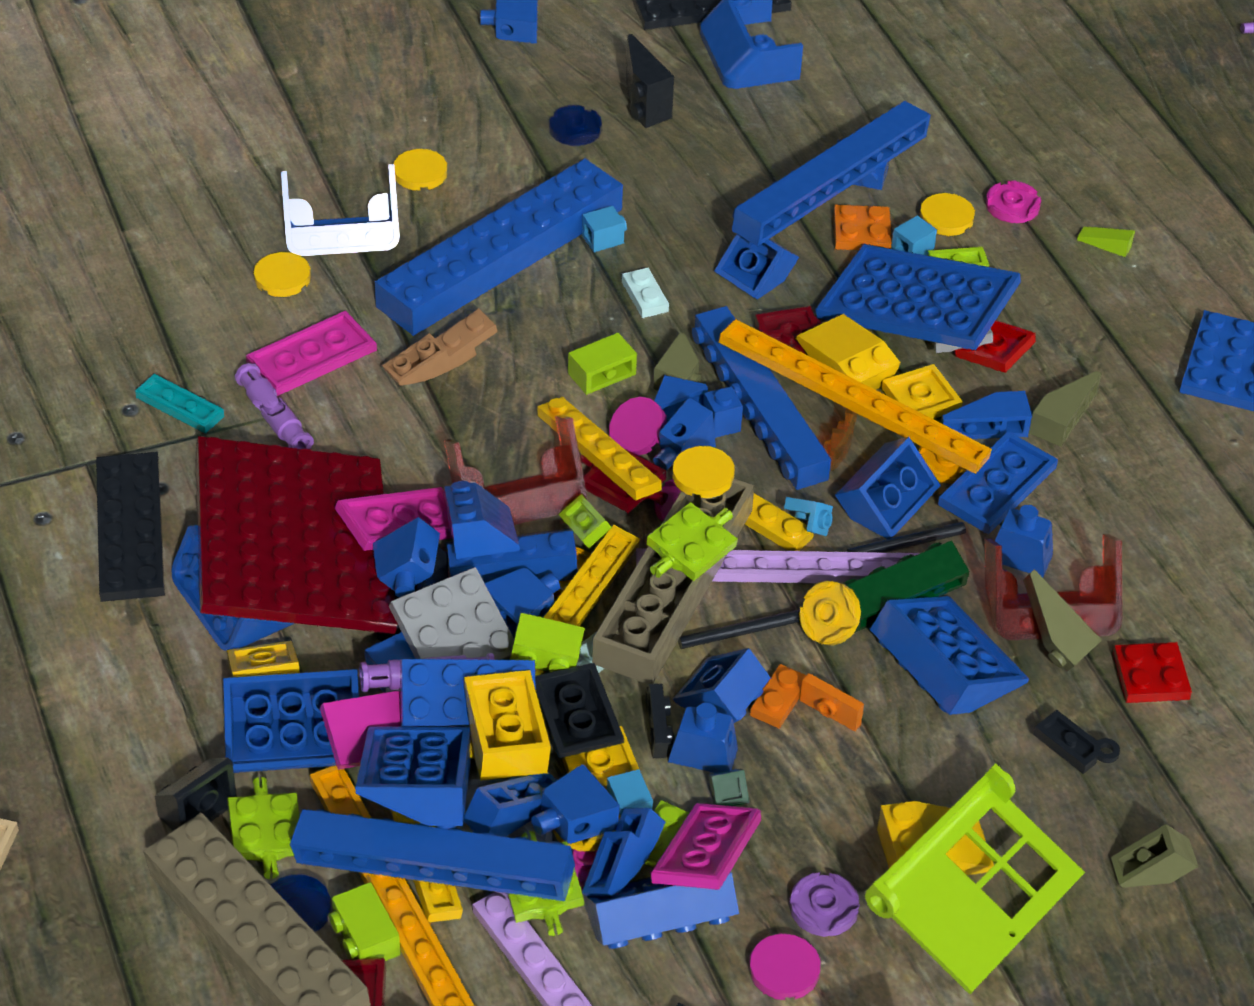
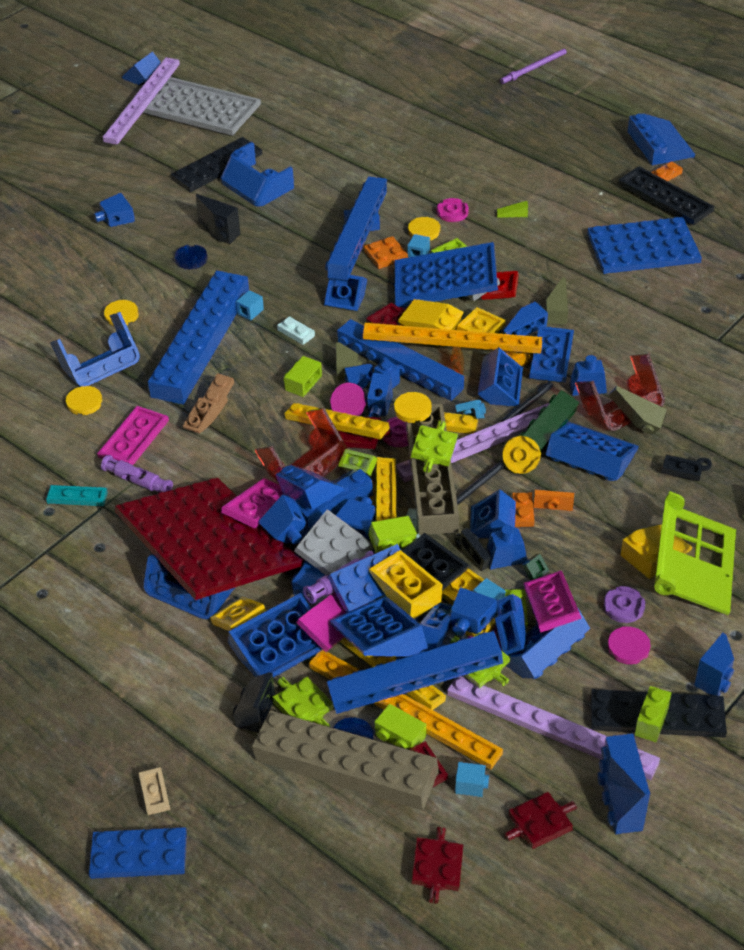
camera: 25 degrees left, 0 degrees up
black plate [96,452,165,602] -> none
red plate [1112,642,1192,703] -> none

